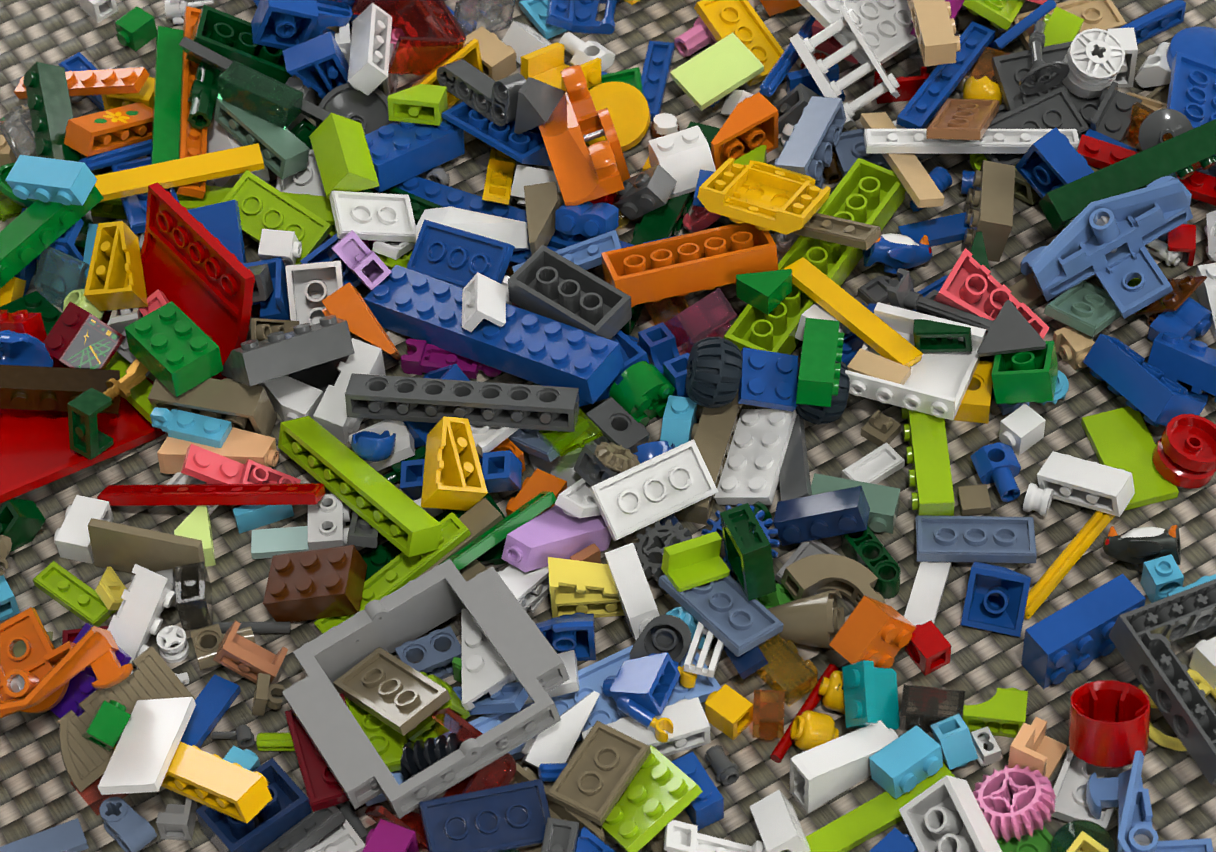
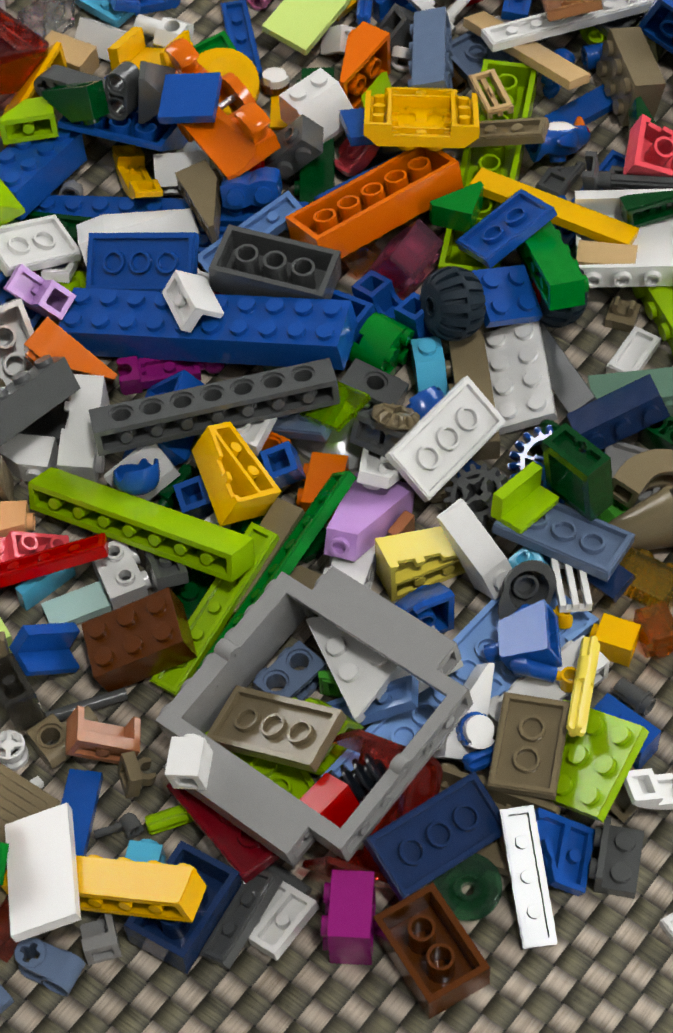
camera: 20 degrees left, 5 degrees up
none -> blue panel [9,622,80,676]
none -> dark green slope [41,80,109,125]
none -> blue tile [157,72,222,124]
none -> white brick [165,734,213,790]
none -> red panel [299,773,360,828]
none -> blue tile [455,189,557,268]
none -> white piece [456,712,495,749]
none -> tan tile [468,69,514,120]
none -> light yellow axle [566,635,600,738]

